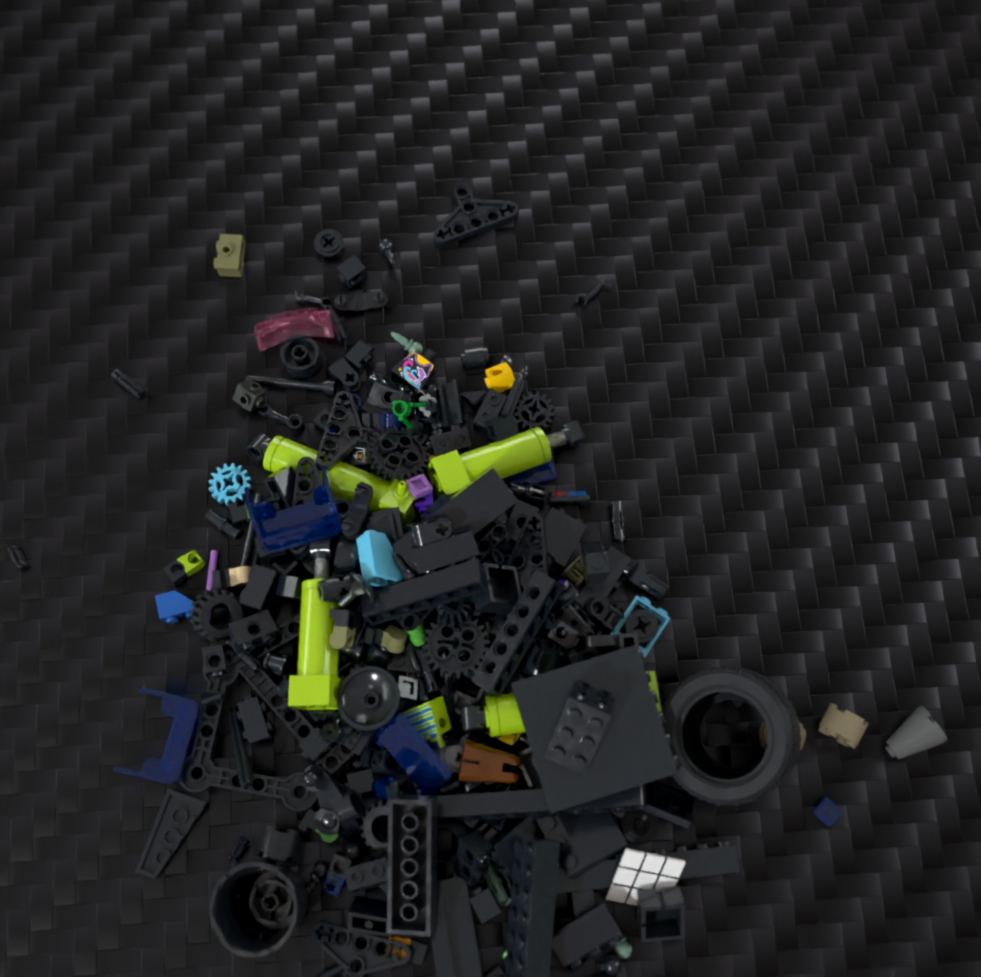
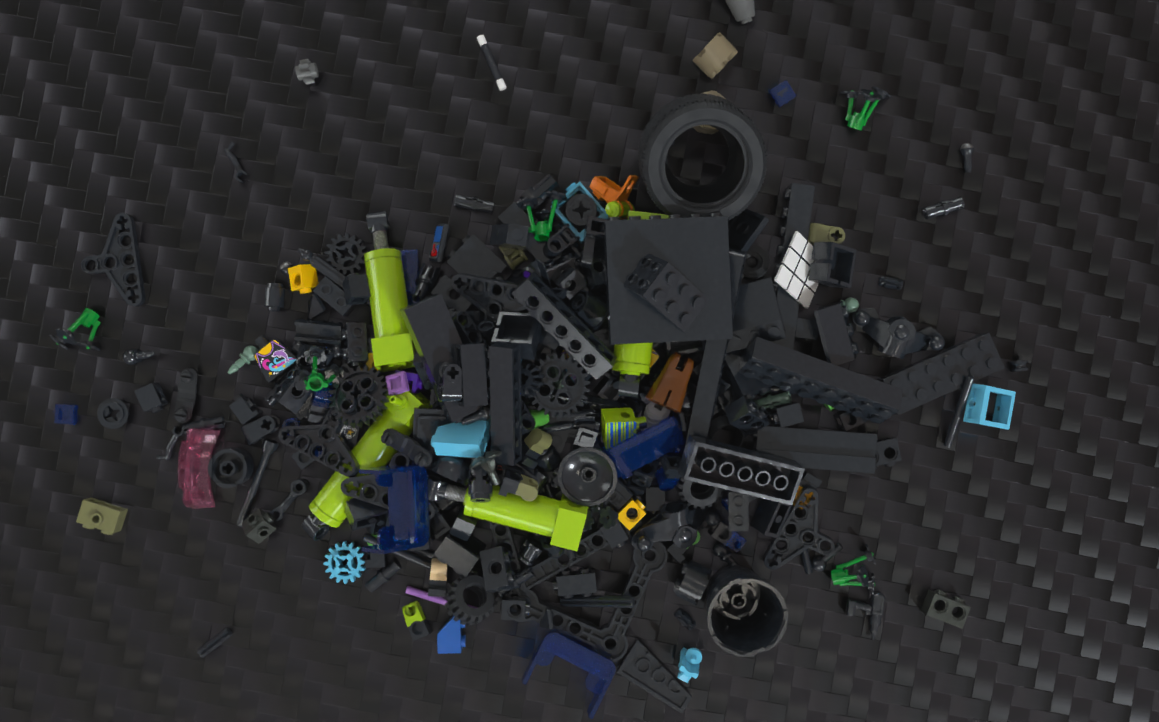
camera: 80 degrees left, 15 degrees up
none -> plant [49,308,101,351]
none -> clear blue tile [54,404,78,425]
none -> dark grey gear [295,58,319,84]
none -> black bar [477,35,507,91]
none -> plant [516,191,567,242]
none -> orange piece [589,175,639,219]
none -> yellow brick [618,498,646,531]
none -> medium azure hips [677,647,702,683]
none -> olive piece [808,223,845,245]
none -> plant [841,86,892,131]

